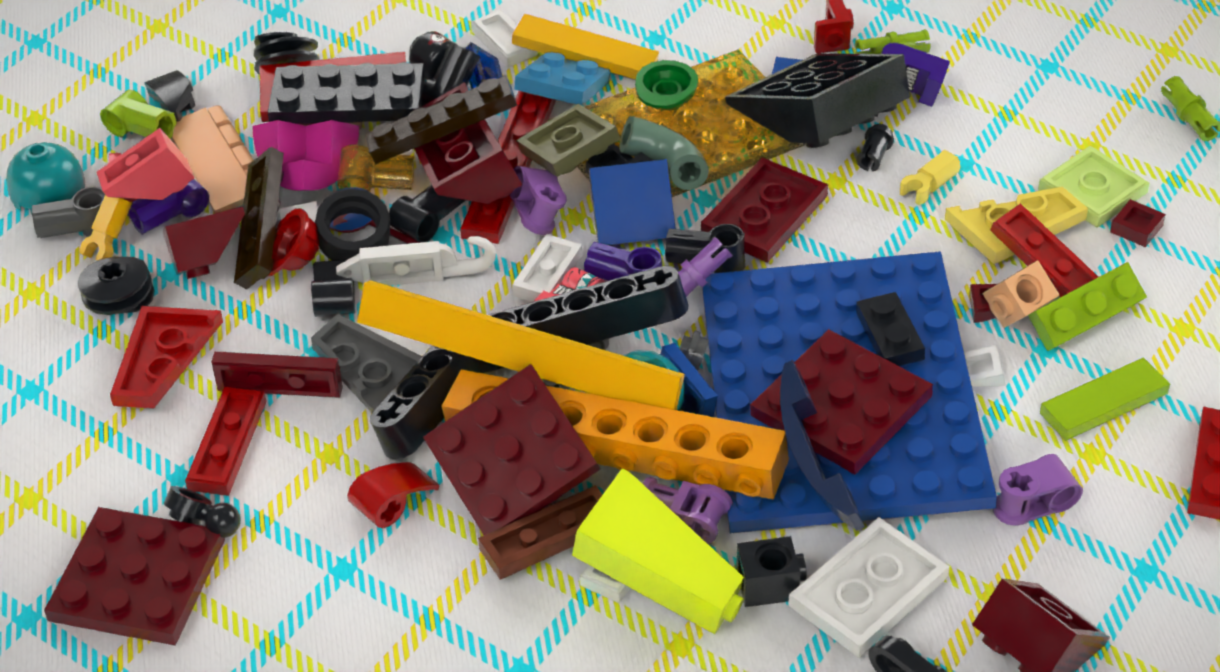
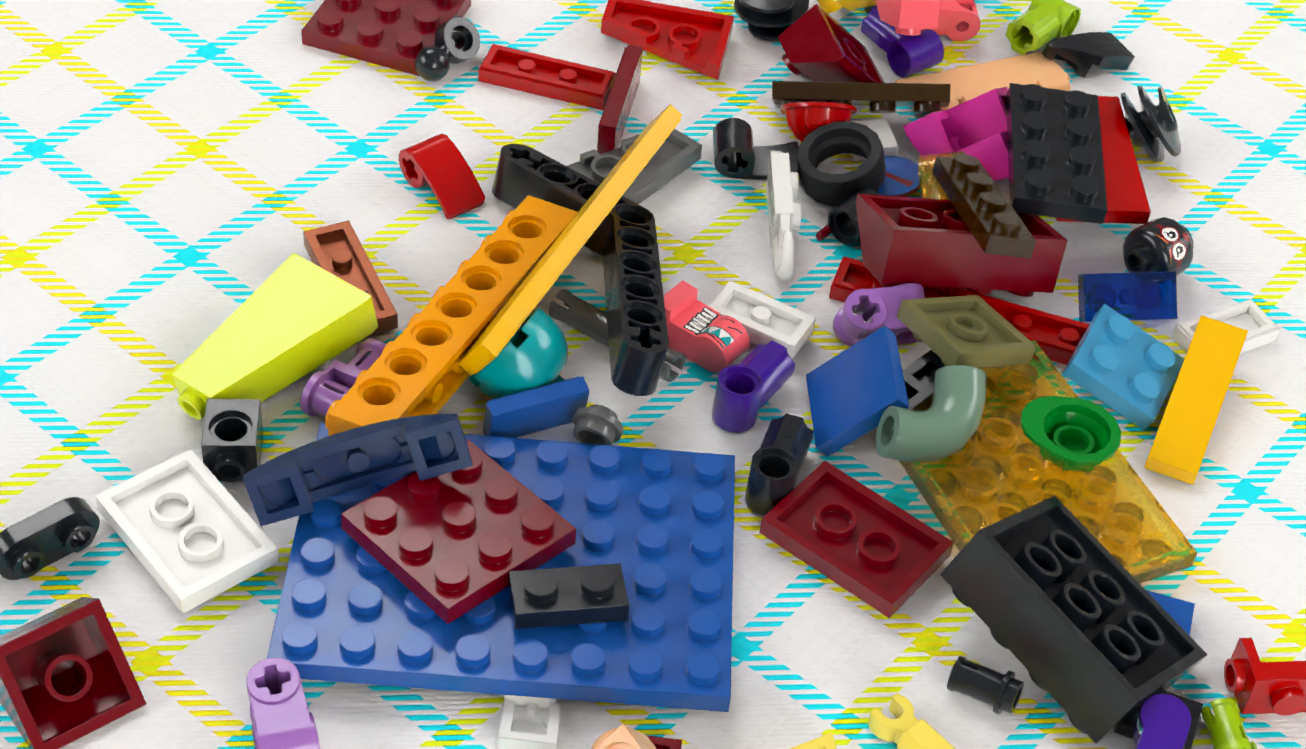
camera: 90 degrees right, 0 degrees up
black piece [421,43,480,107] -> none
dark red plate [423,364,601,535] -> none
medium lavender pin [678,237,733,297] -> none

